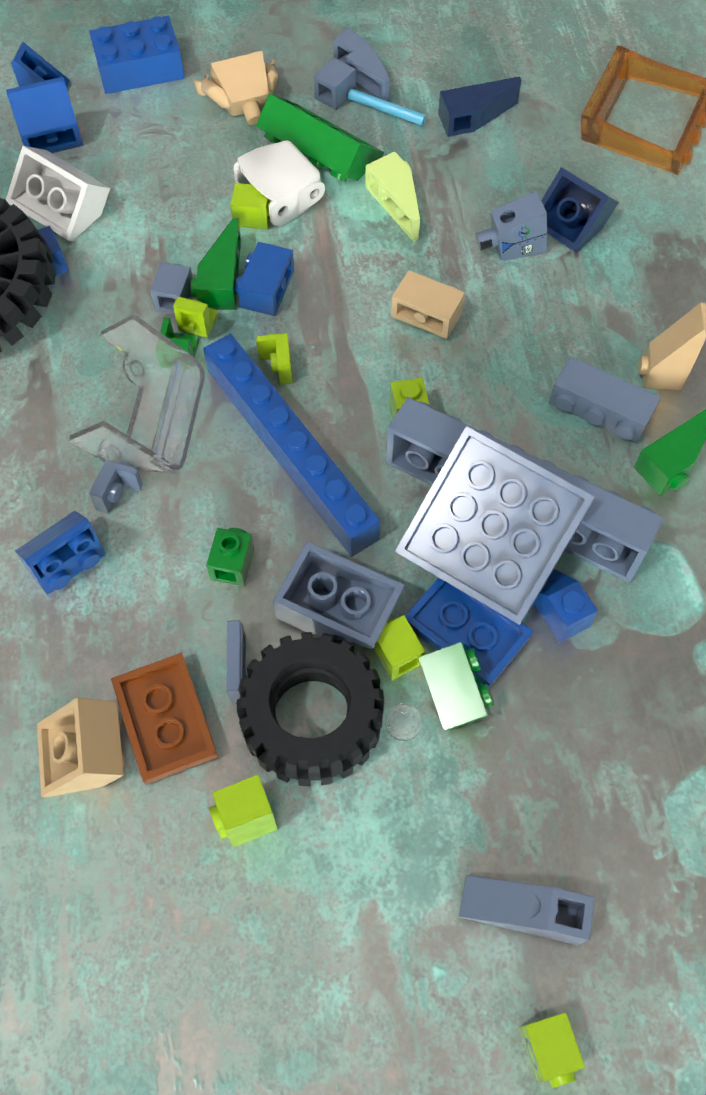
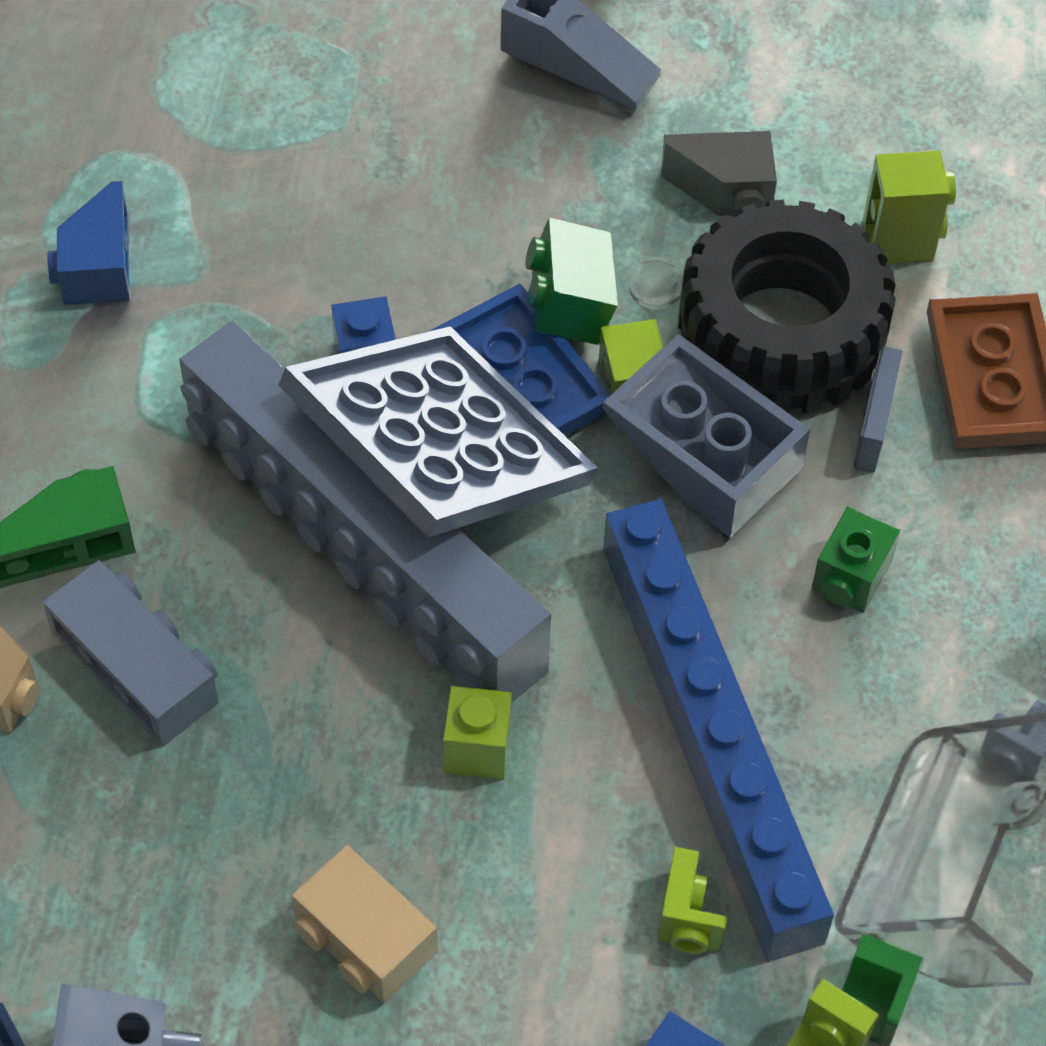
camera: 165 degrees left, 5 degrees down
none -> dark grey slope [661,131,777,216]

